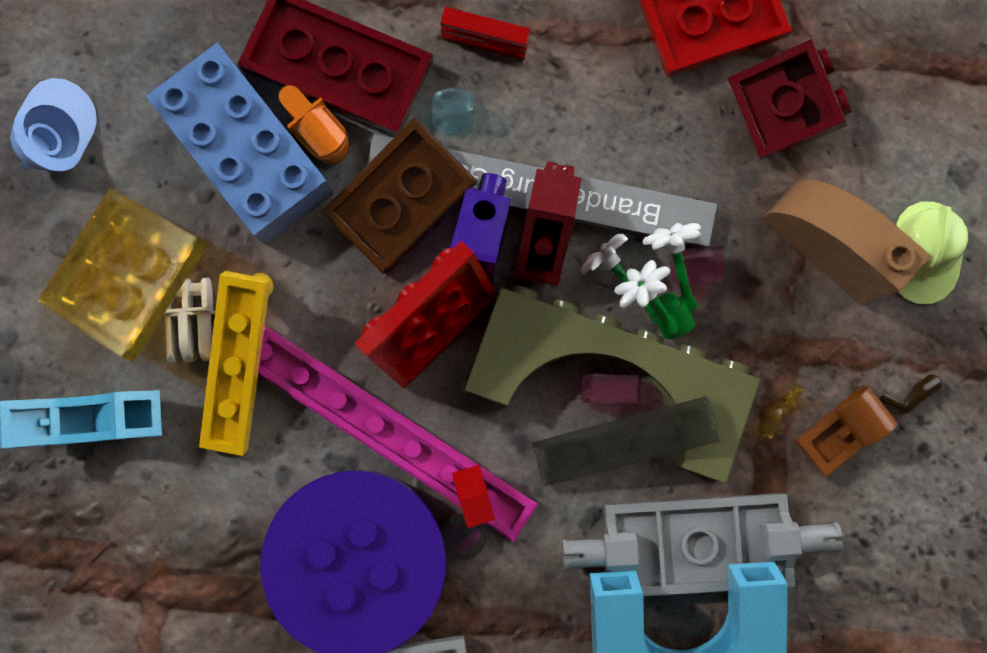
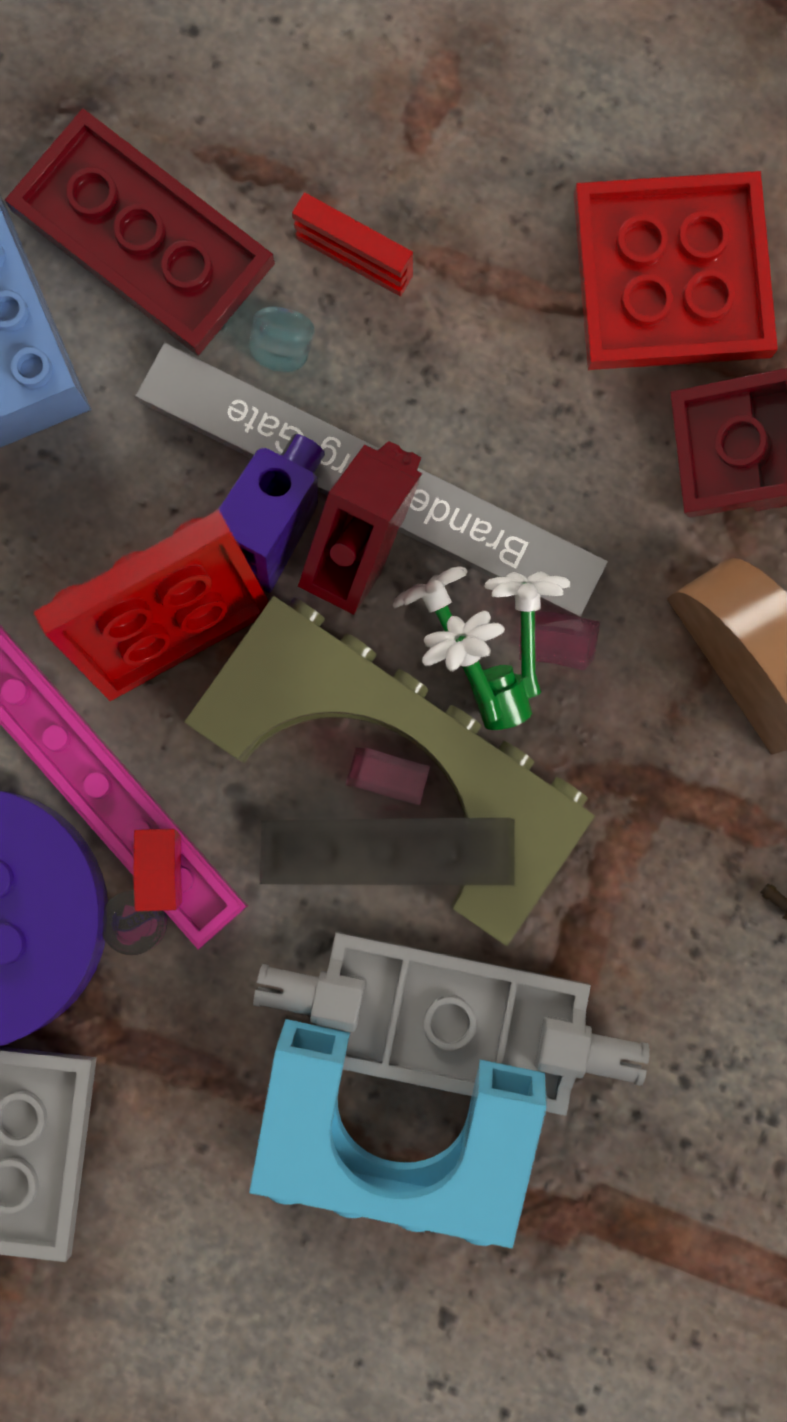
camera: 20 degrees right, 0 degrees up
orange arm [279,85,350,165] -> none
reddish brown tile [321,117,478,275] -> none
clear yellow piece [758,385,803,439] -> none
dark orange plate [793,385,898,476] -> none

